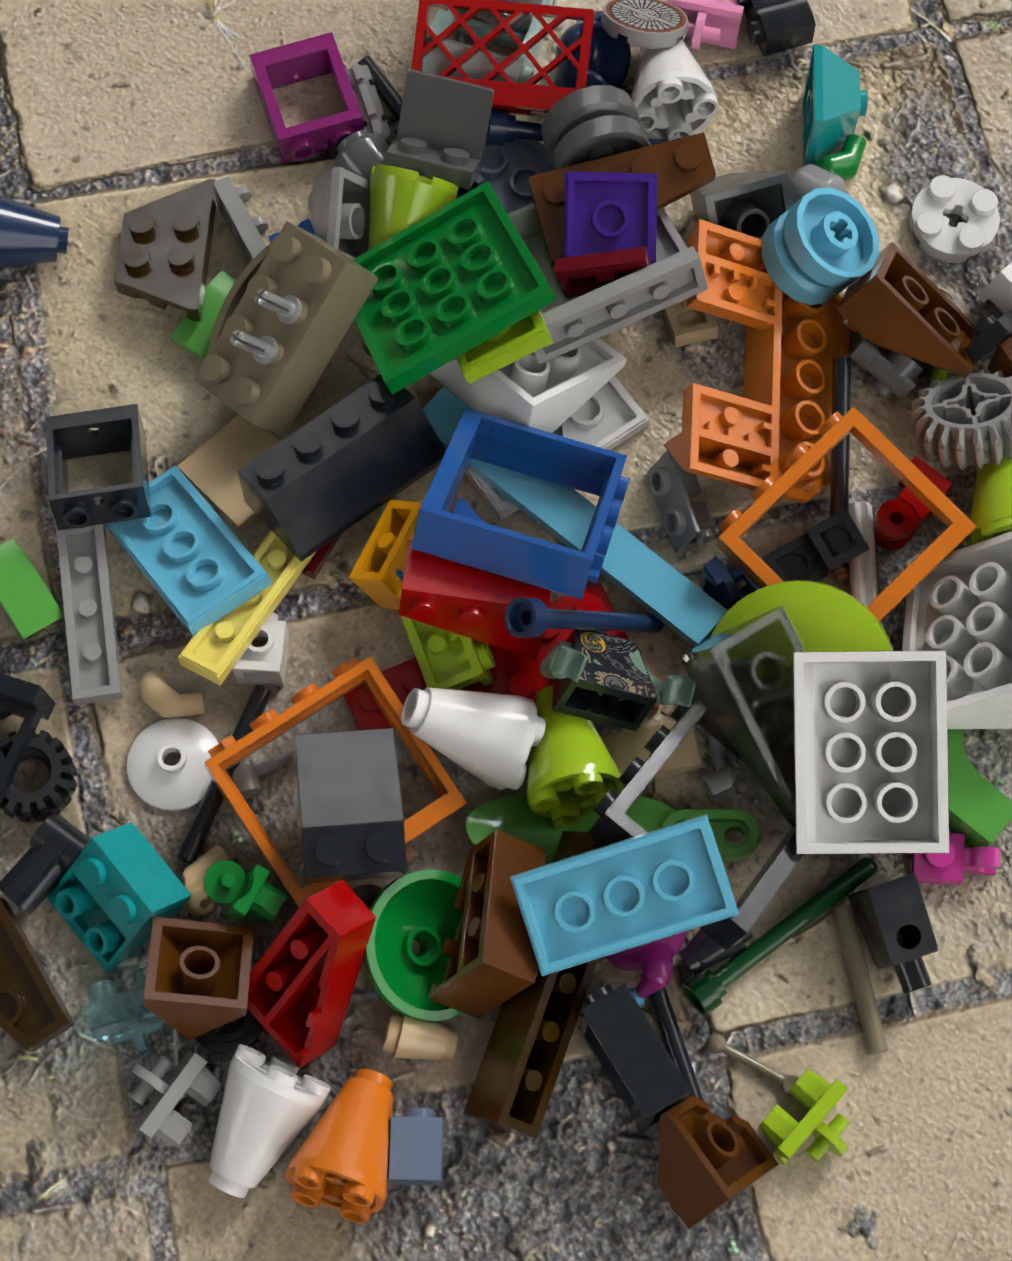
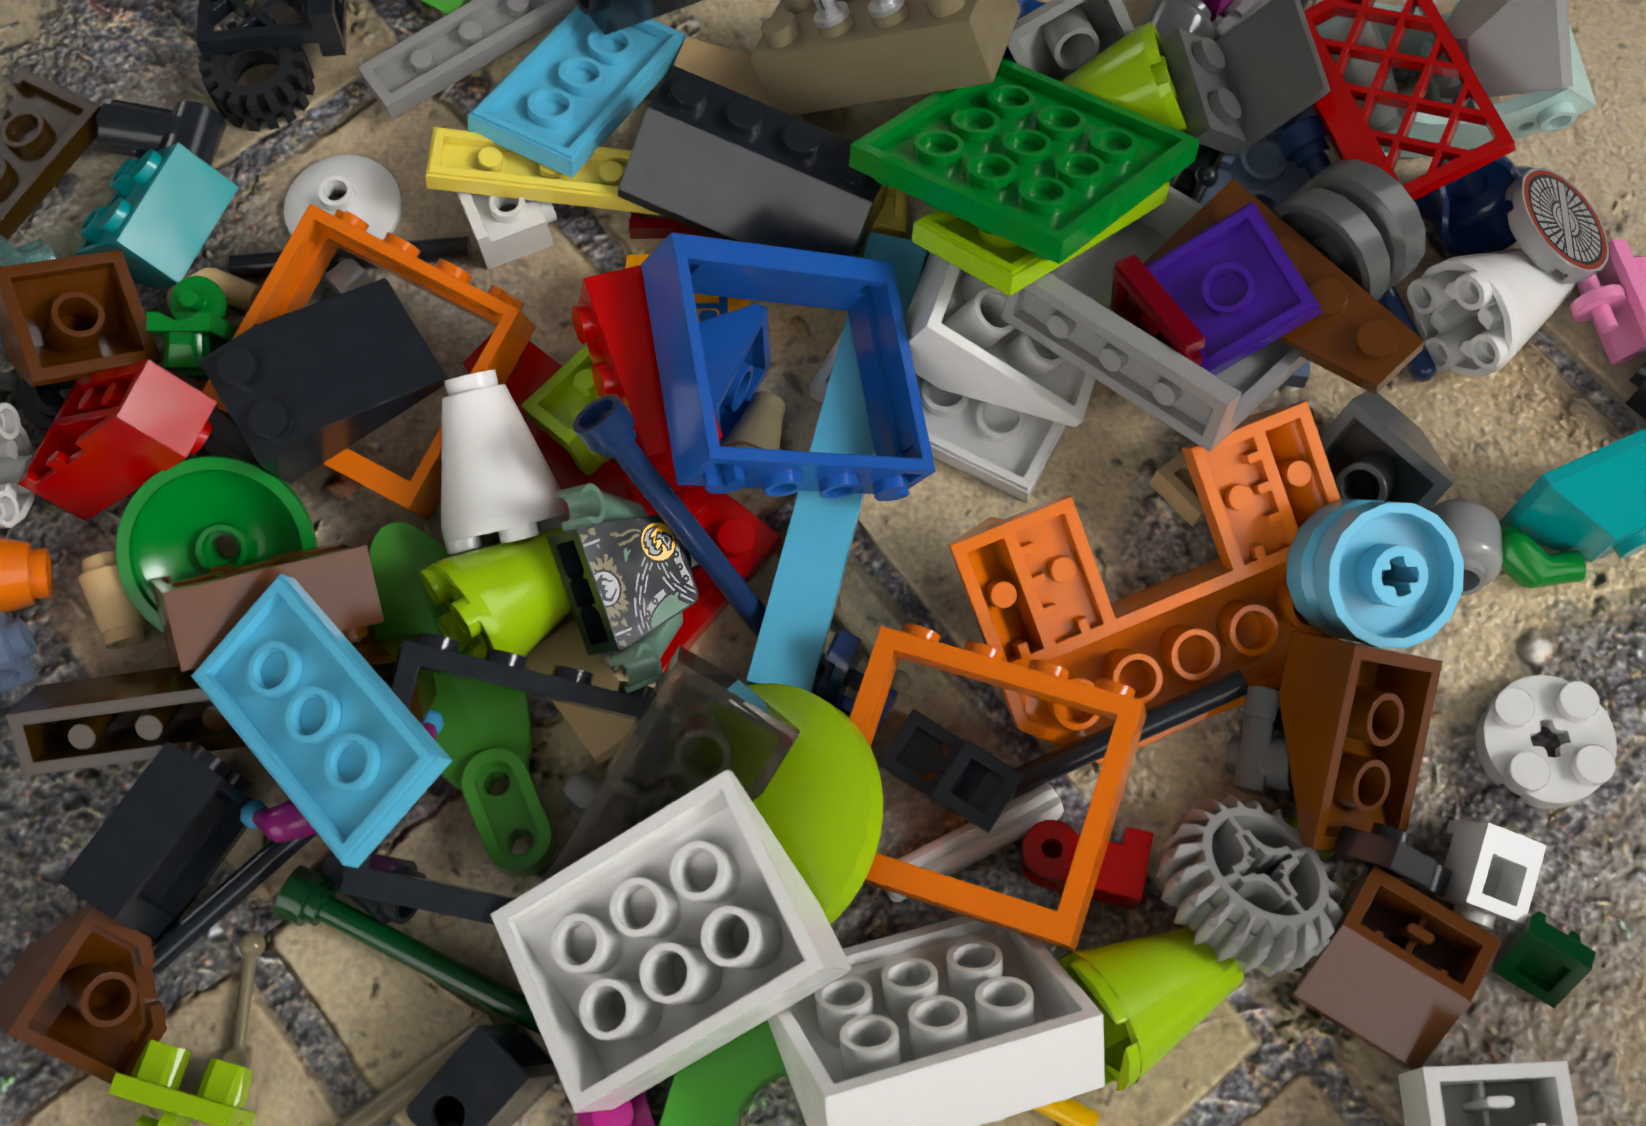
camera: 65 degrees right, 0 degrees up
tan arm [138,671,206,718] -> none
light grey hinge [647,451,716,553] -> none

